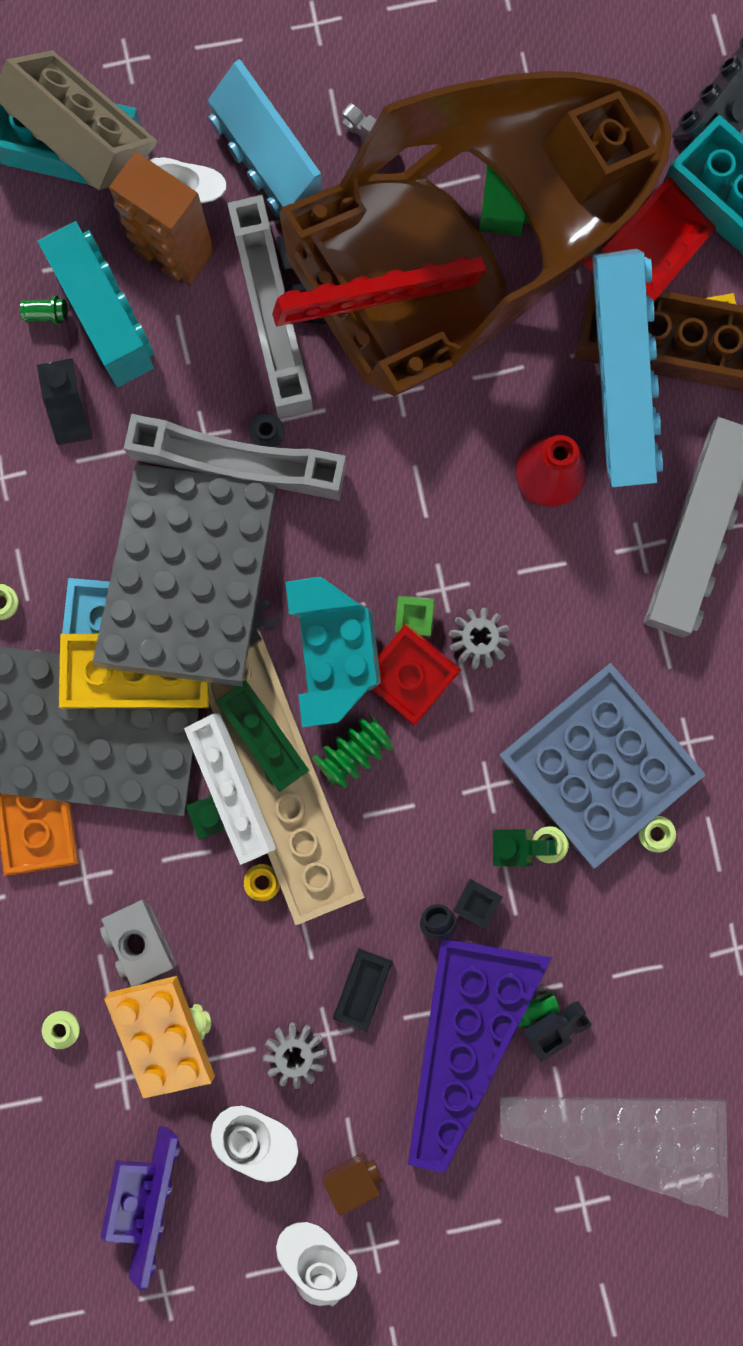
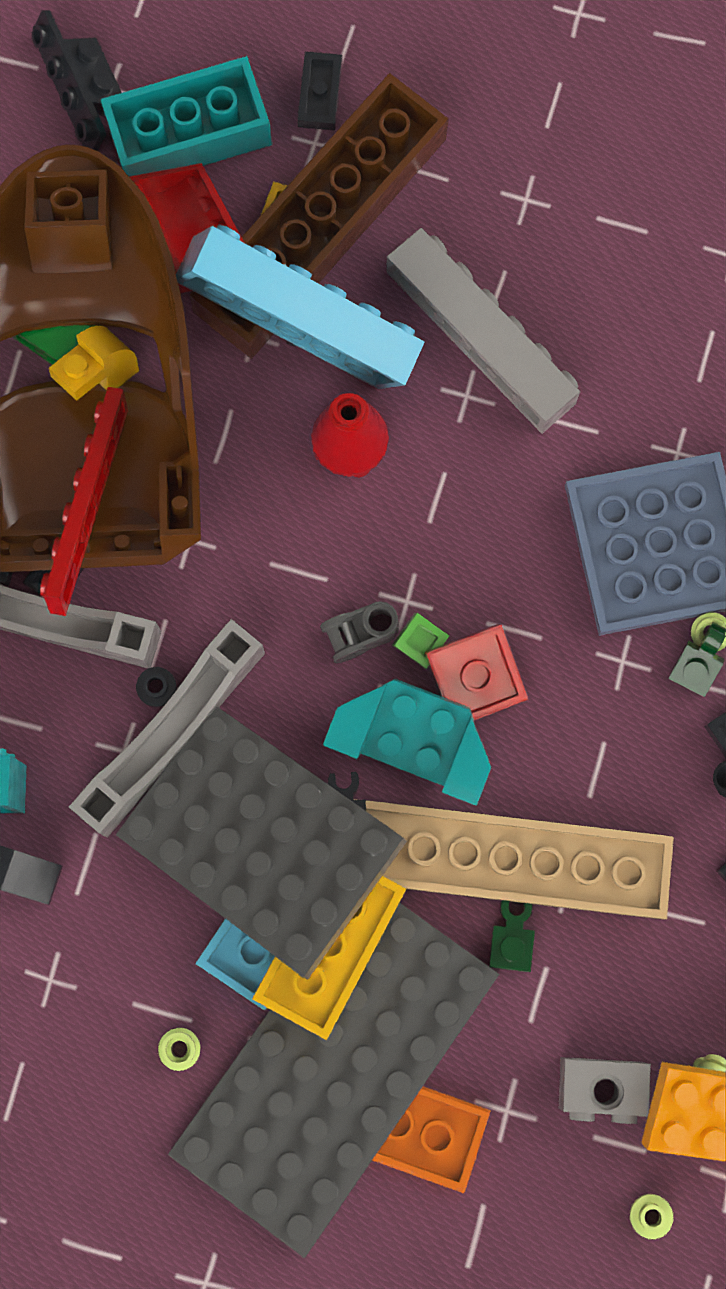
camera: 60 degrees left, 5 degrees down
white plate [184,713,277,865] -> none
dark green plate [216,680,310,792] -> none
yellow plate [244,864,280,901] -> none
green piece [311,712,394,788] -> none
light grey gear [449,608,511,670] -> none
none -> yellow brick [48,326,139,401]
none -> dark grey piece [320,601,399,664]

